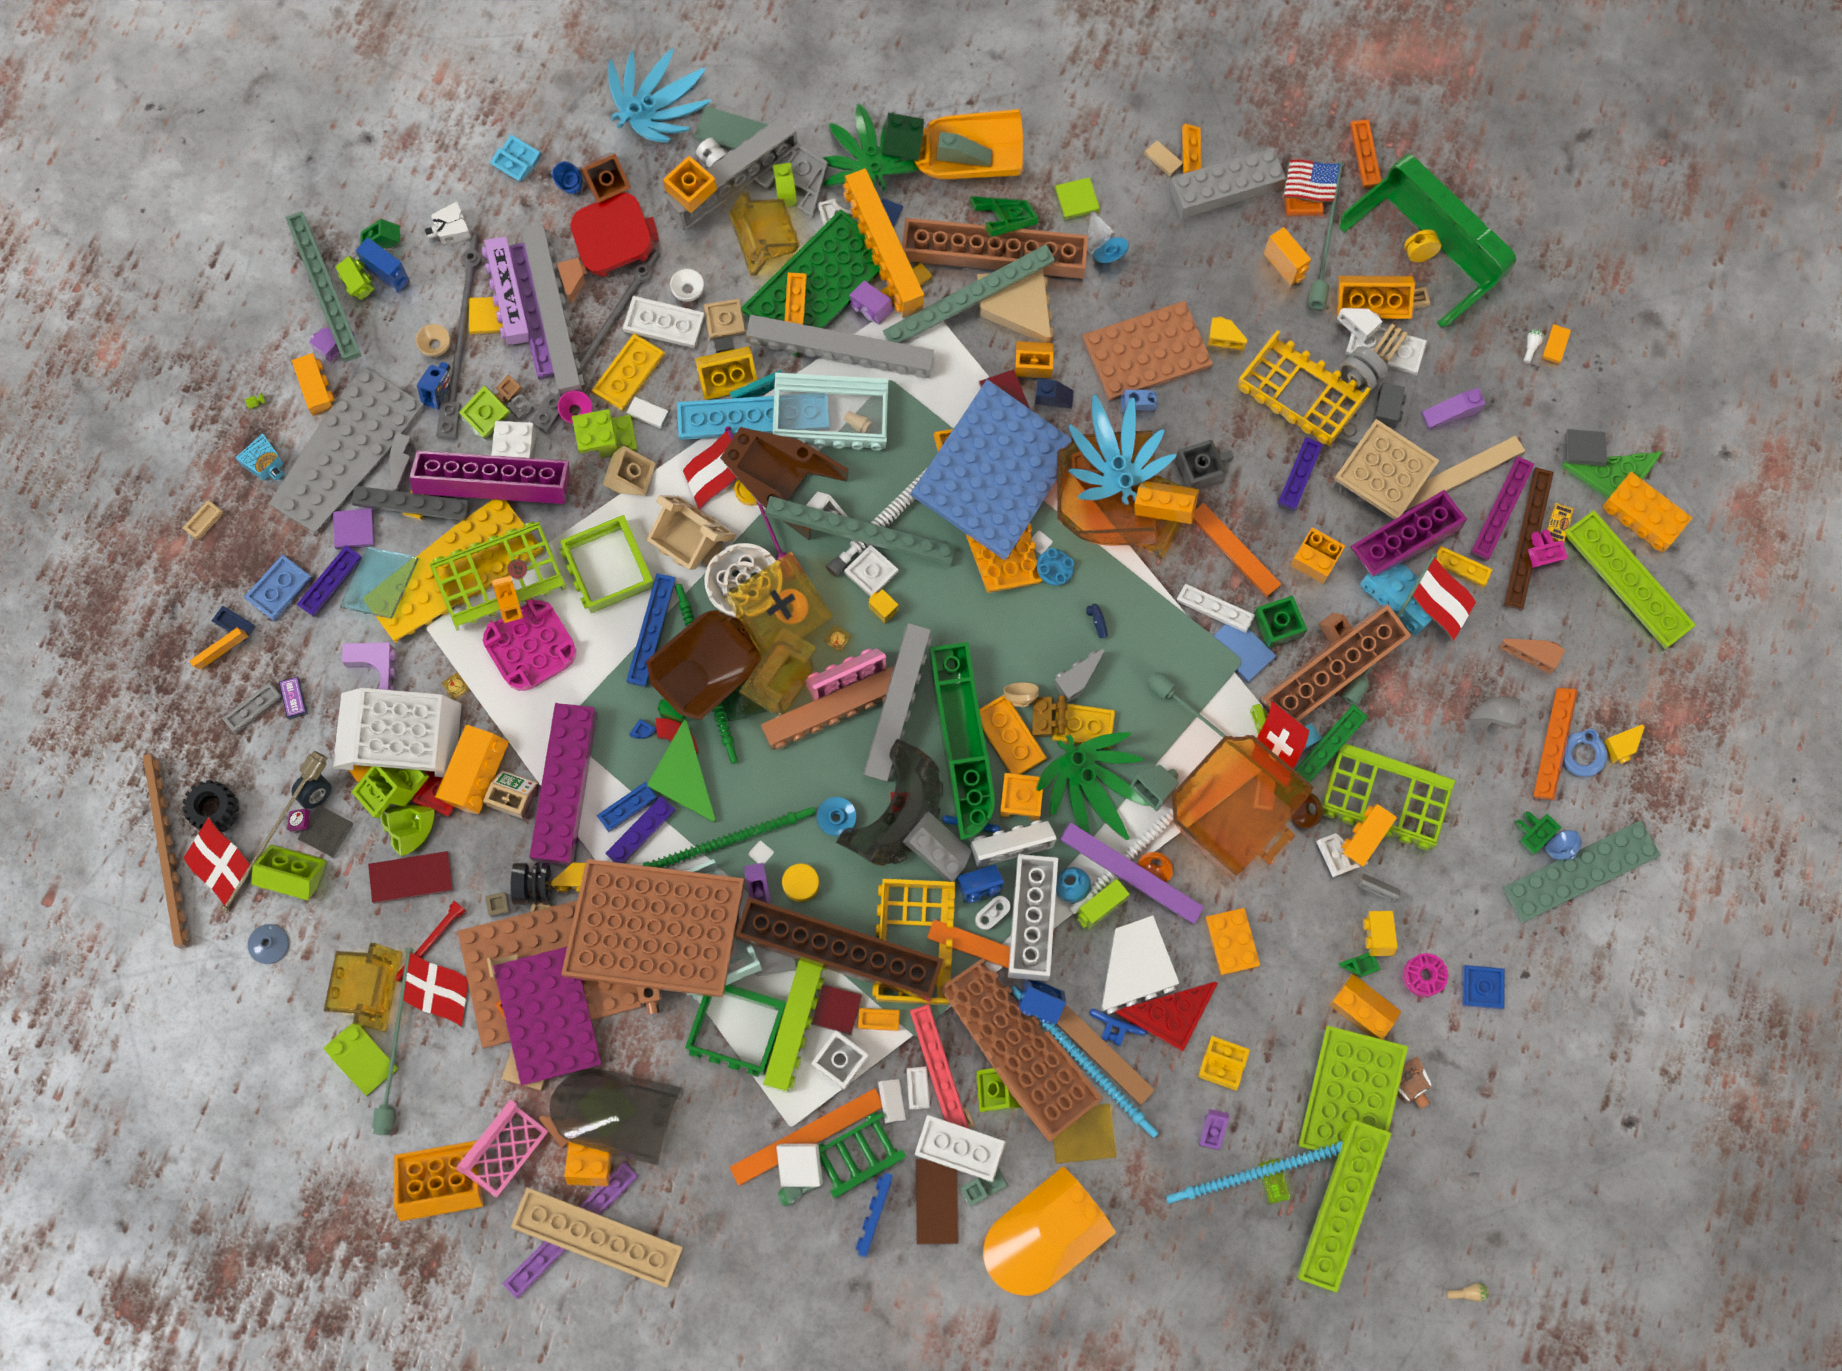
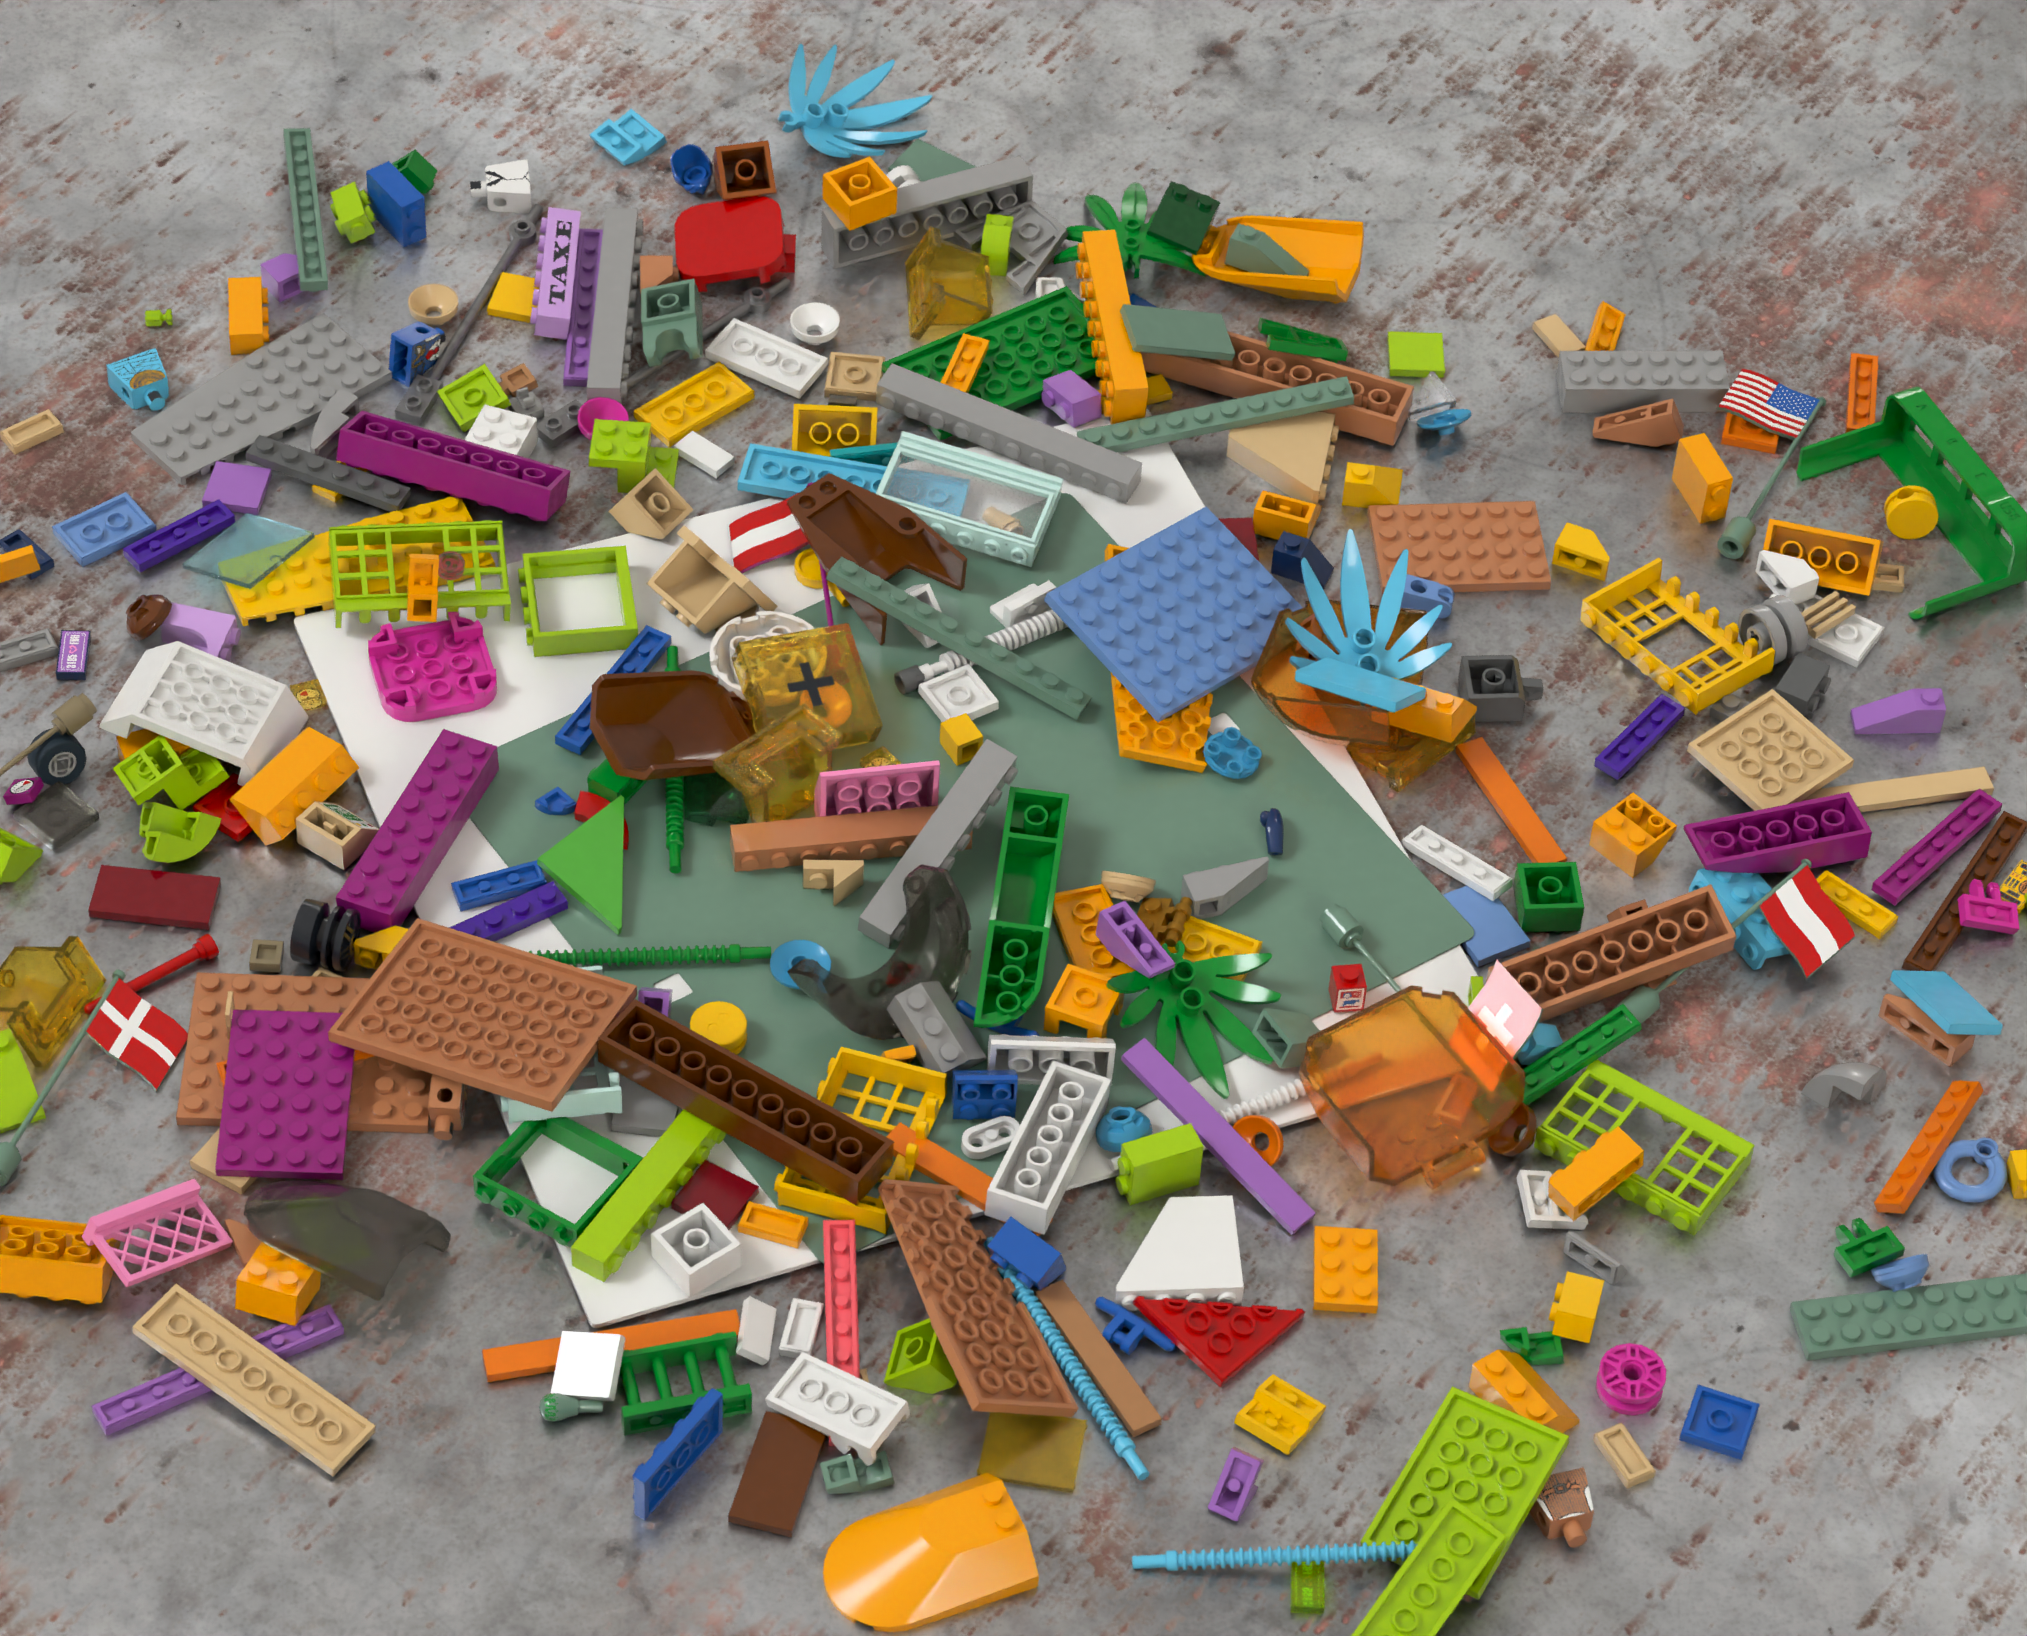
camera: 15 degrees right, 25 degrees down
none -> reddish brown piece [126,594,172,641]
none -> sand green brick [641,279,703,368]
none -> tan slope [803,860,864,906]
none -> light orange tile [880,1044,916,1063]
none -> white panel [990,581,1056,628]
none -> medium lavender slope [1096,901,1175,978]
none -> sand green tile [1120,304,1235,361]
none -> medium azure tile [1295,657,1426,713]
none -> red brick [1328,964,1367,1013]
none -> yellow slope [1342,462,1403,509]
none -> nougat slope [1593,399,1684,447]
none -> tan tile [1593,1422,1656,1489]
none -> medium azure tile [1890,970,2003,1035]

